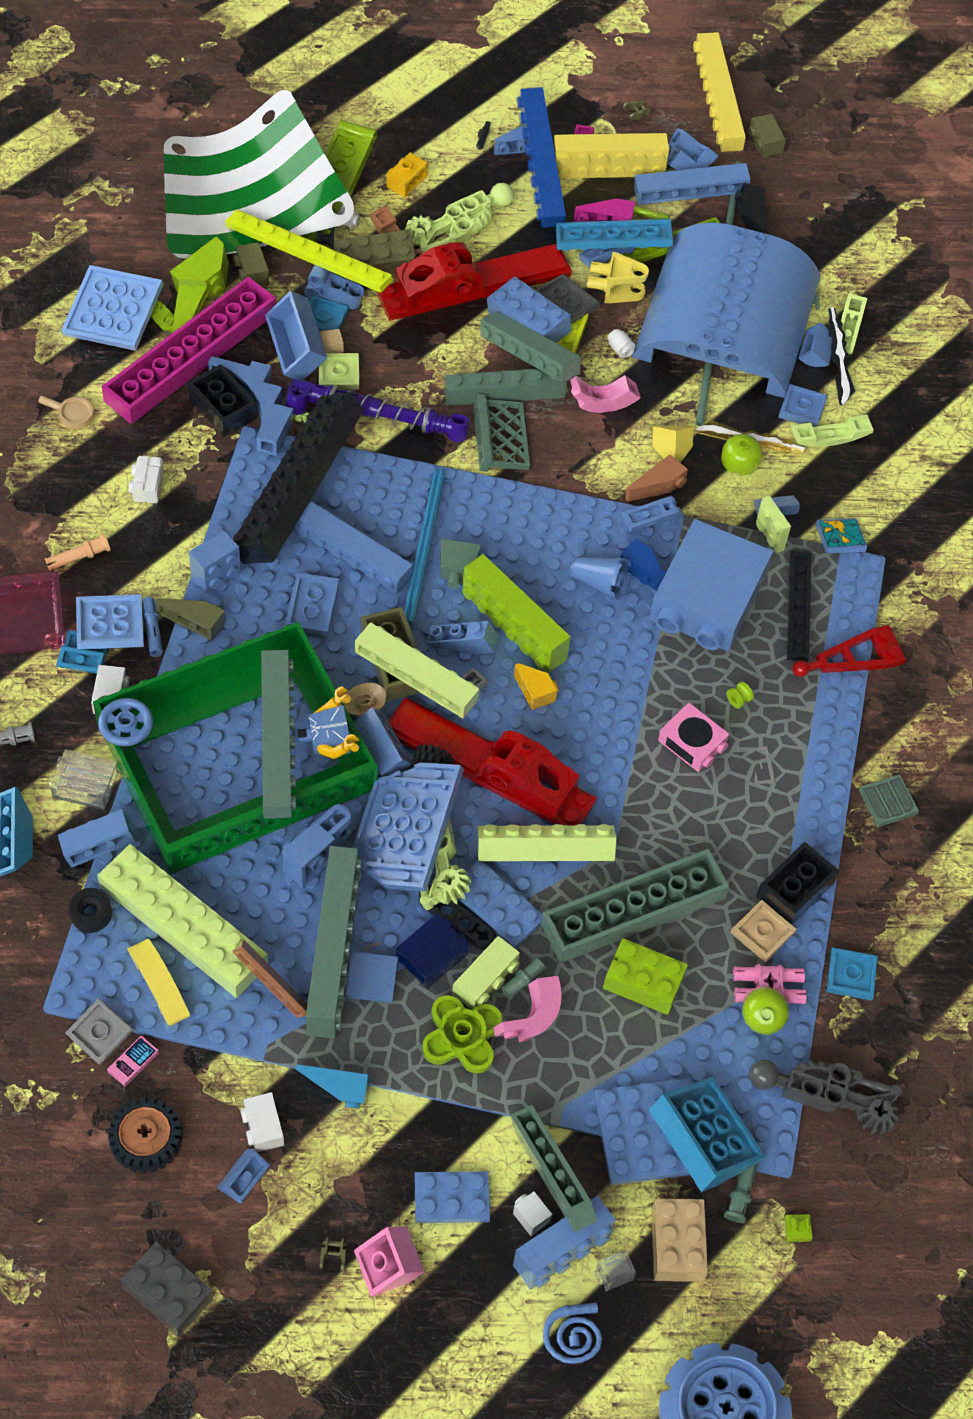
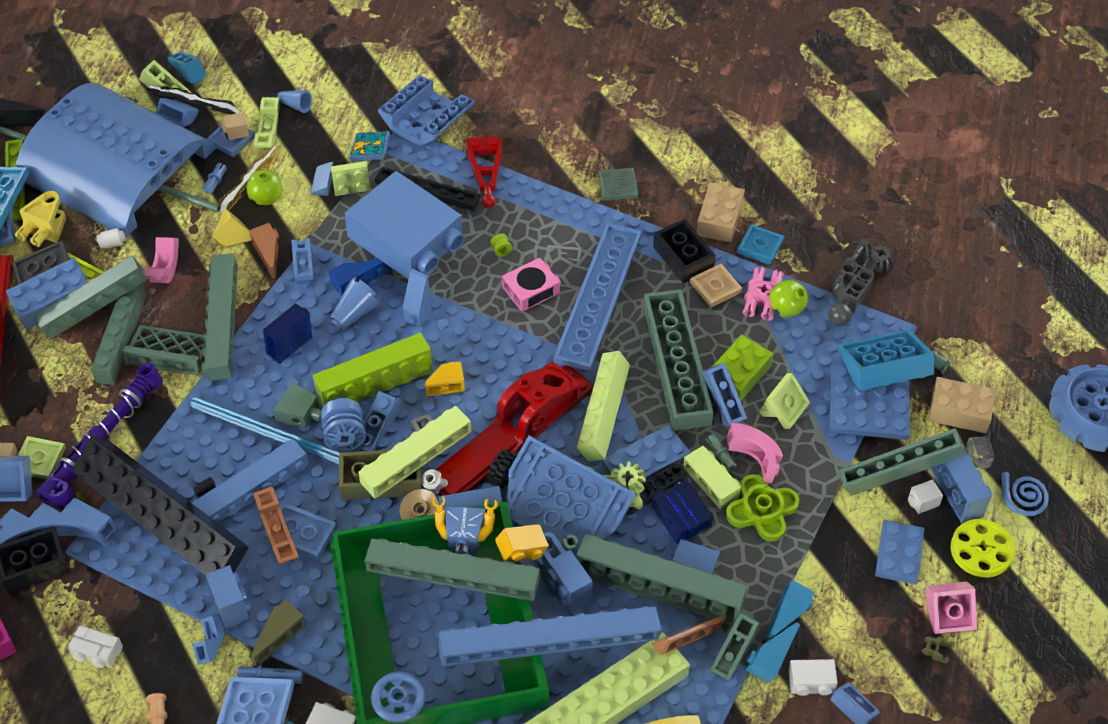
camera: 70 degrees left, 5 degrees down
lime tile [784,1214,812,1242] -> none
none -> dark azure slope [167,51,207,84]
none -> medium blue slope [192,614,225,665]
none -> black tile [193,477,216,499]
none -> sand green brick [202,253,238,381]
none -> medium blue axle [203,163,227,193]
none -> tan brick [222,112,249,140]
none -> nougat slope [253,486,299,565]
none -> clear blue brick [262,303,312,364]
none -> medium blue piece [277,88,312,113]
none -> medium blue wheel [321,398,366,452]
none -> medium blue slope [378,75,475,146]
none -> medium blue slope [403,269,432,327]
none -> white brick [421,469,448,495]
none -> medium blue brick [438,606,662,667]
none -> yellow brick [495,525,549,562]
none -> medium blue plate [553,223,642,371]
none -> sand green pin [560,535,578,553]
none -> tan brick [696,182,745,243]
none -> medium blue brick [702,363,747,426]
none -> sand green slope [710,612,763,681]
none -> dark azure slope [745,622,800,684]
none -> yellowish green bracket [759,373,810,429]
none -> neon yellow wedge [951,519,1015,578]

